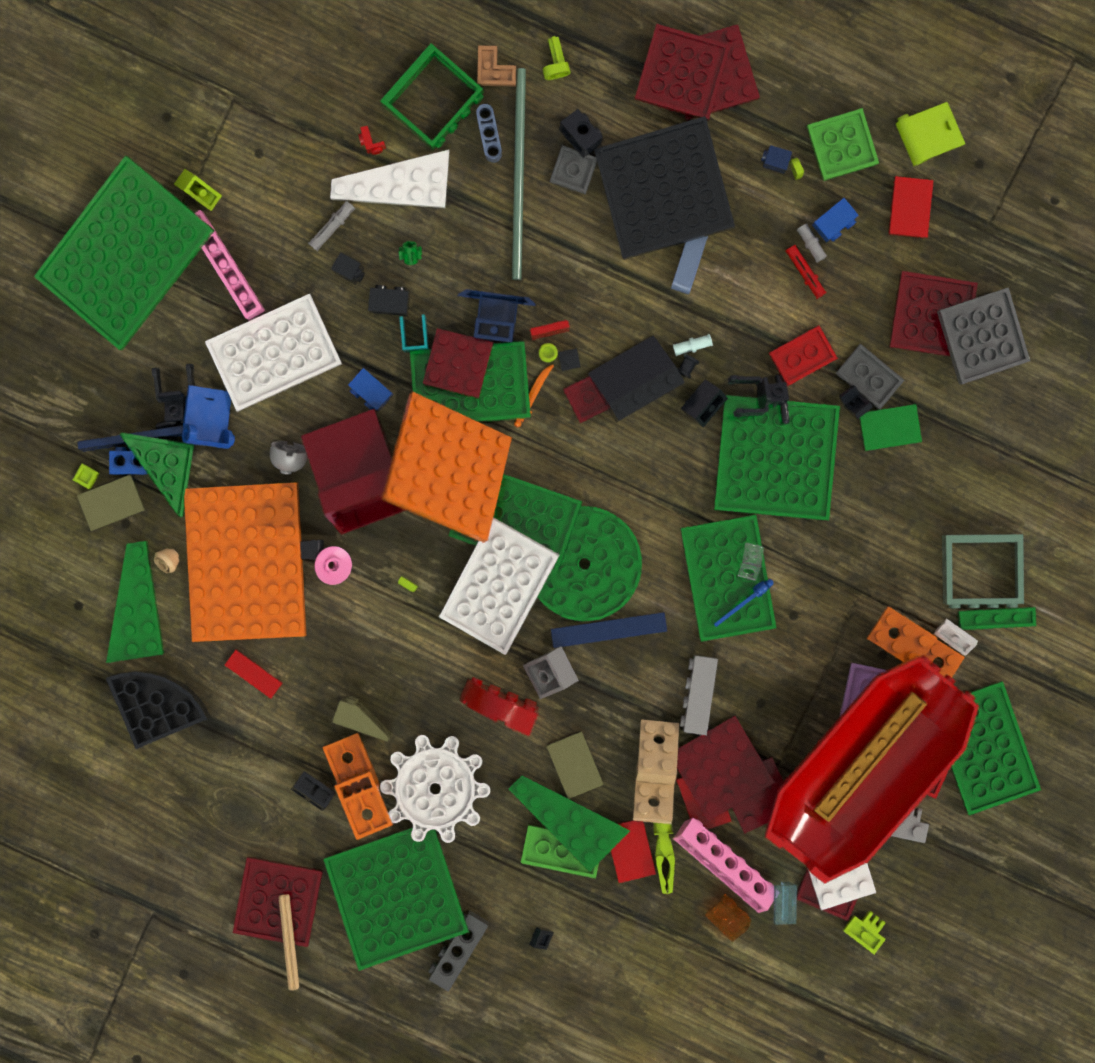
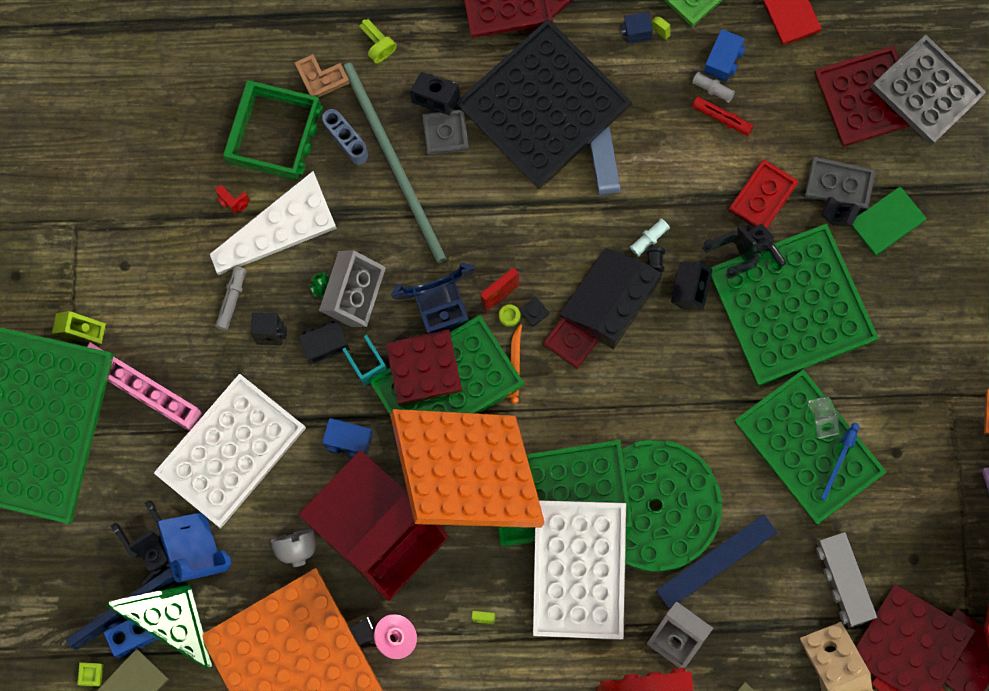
camera: 15 degrees left, 15 degrees down
none -> light grey brick [319,250,386,327]

